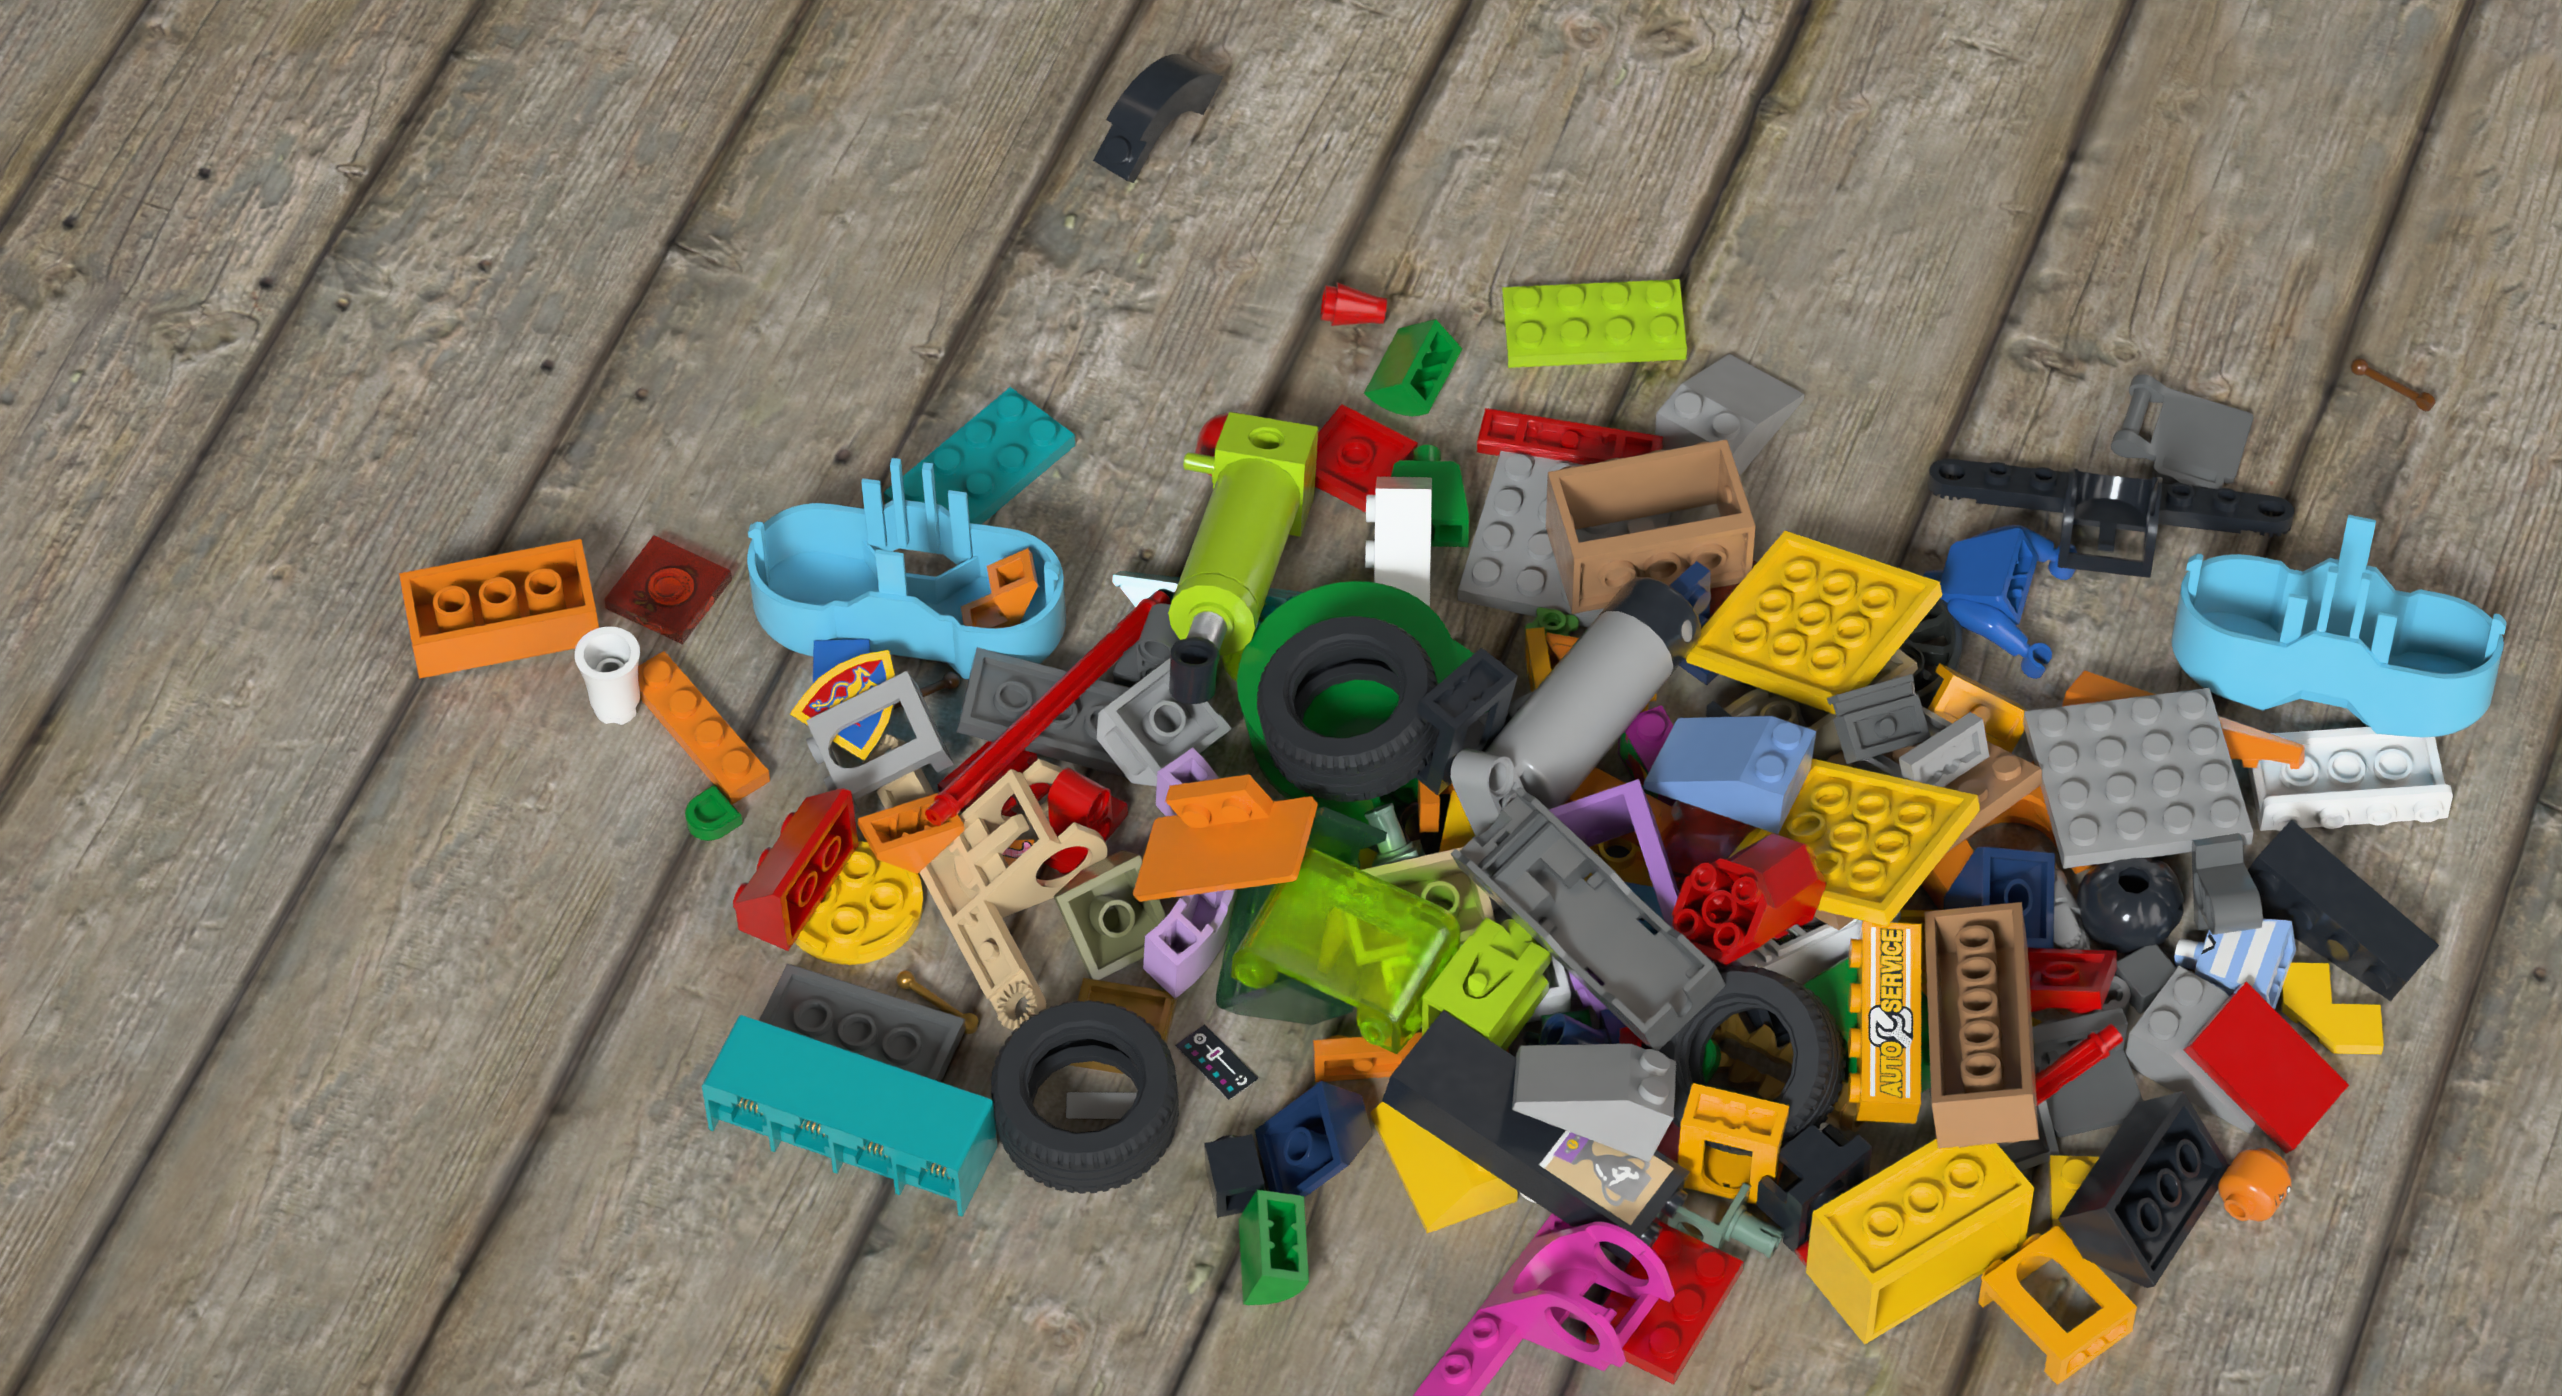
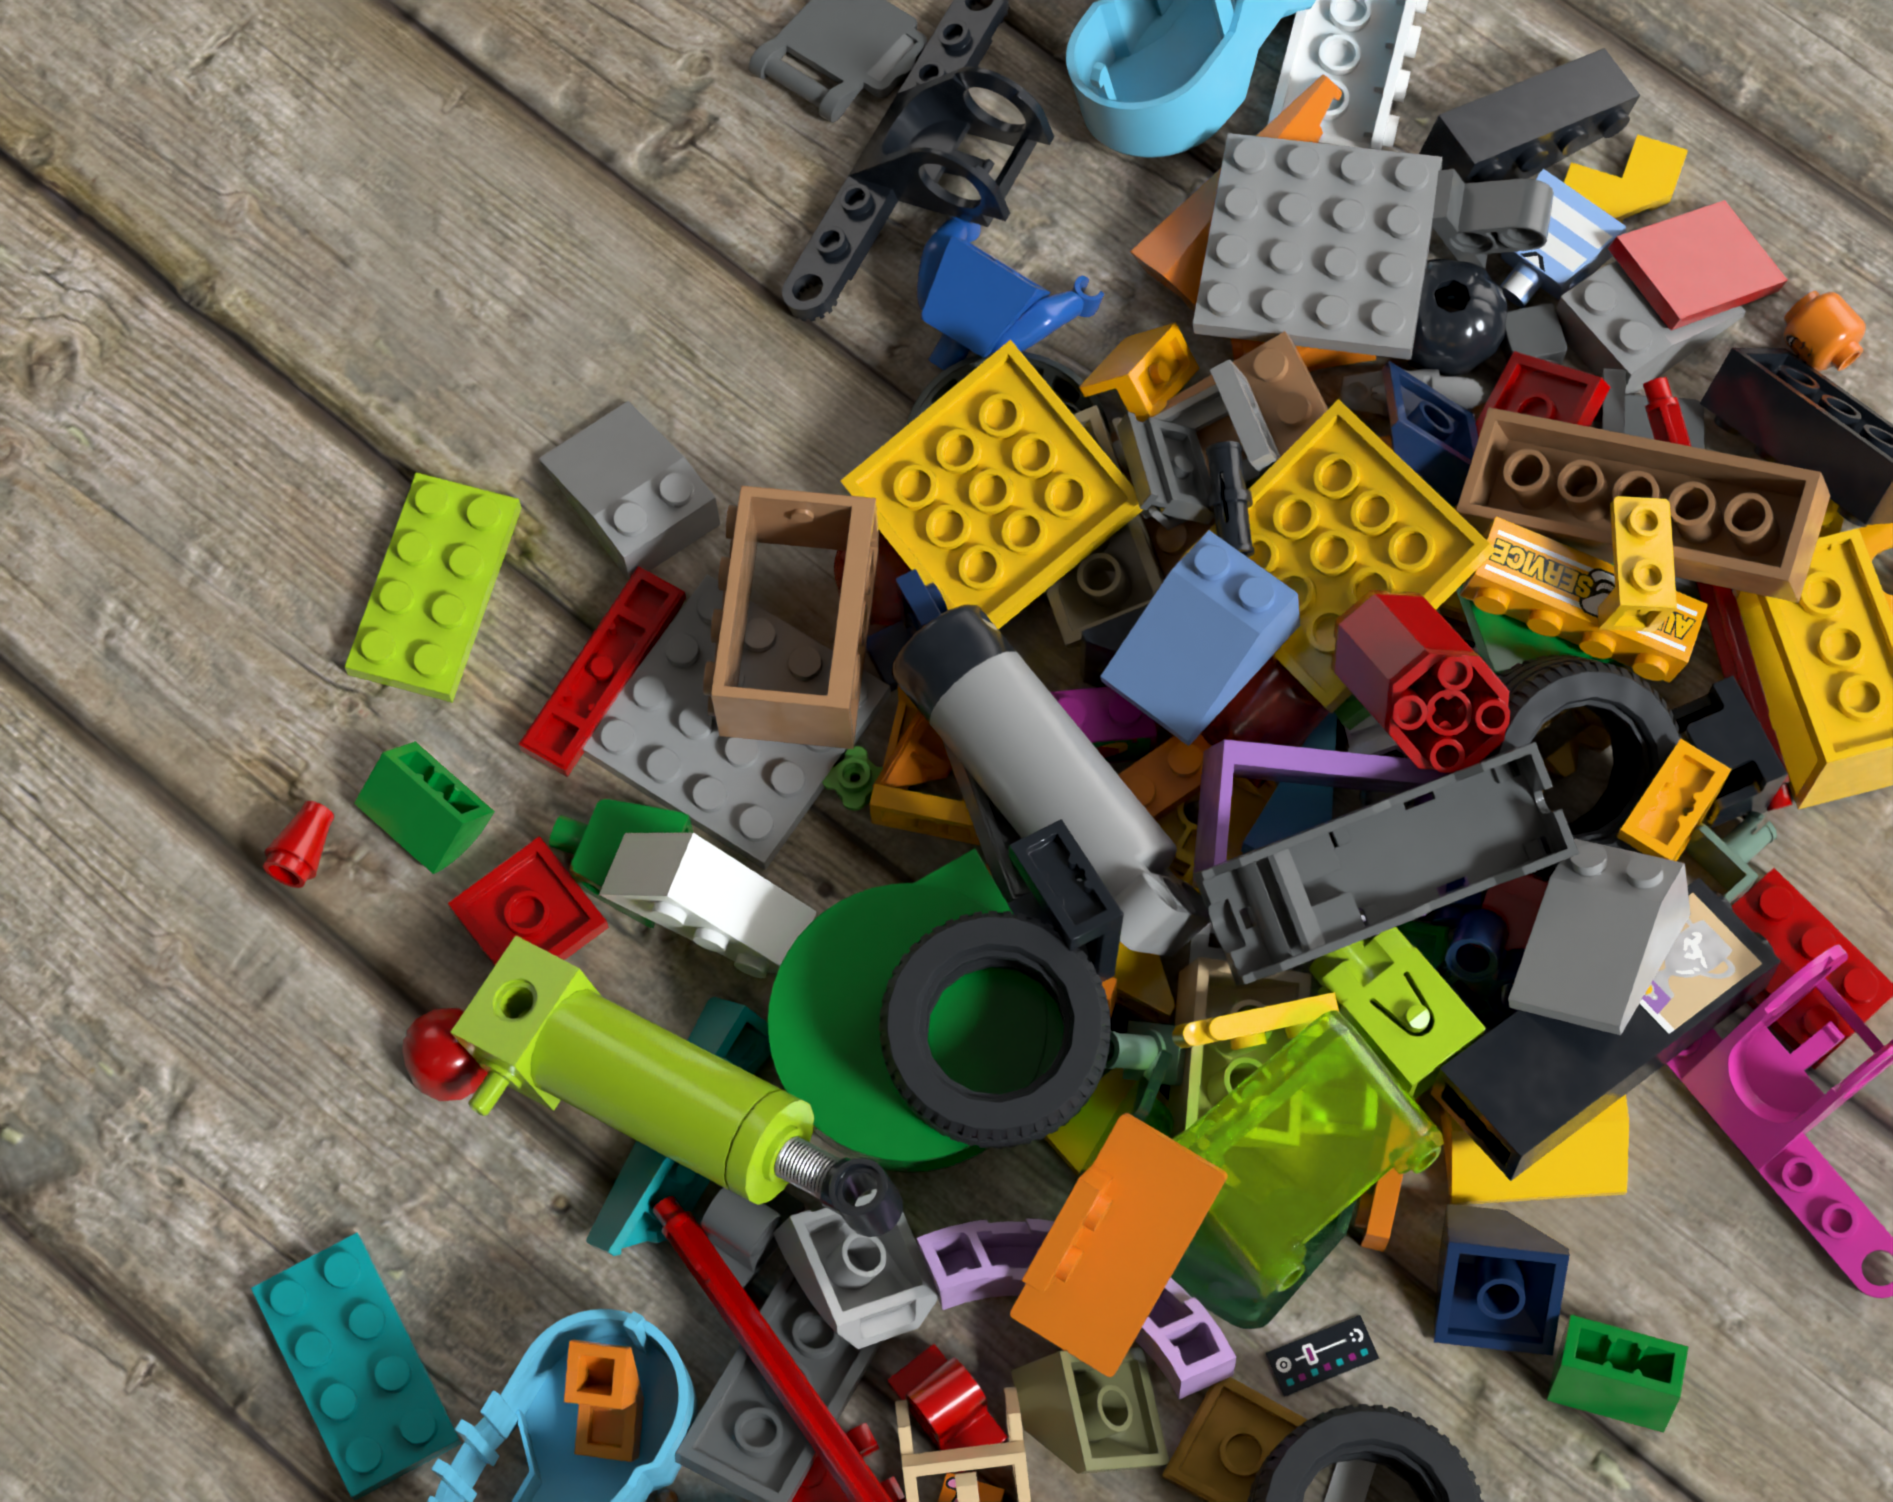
camera: 70 degrees left, 15 degrees up
black brick [1204,1134,1265,1218] -> none
none -> yellow hinge [1172,992,1340,1050]
none -> black pin [1206,441,1255,557]
none -> yellow bracket [1597,496,1677,632]

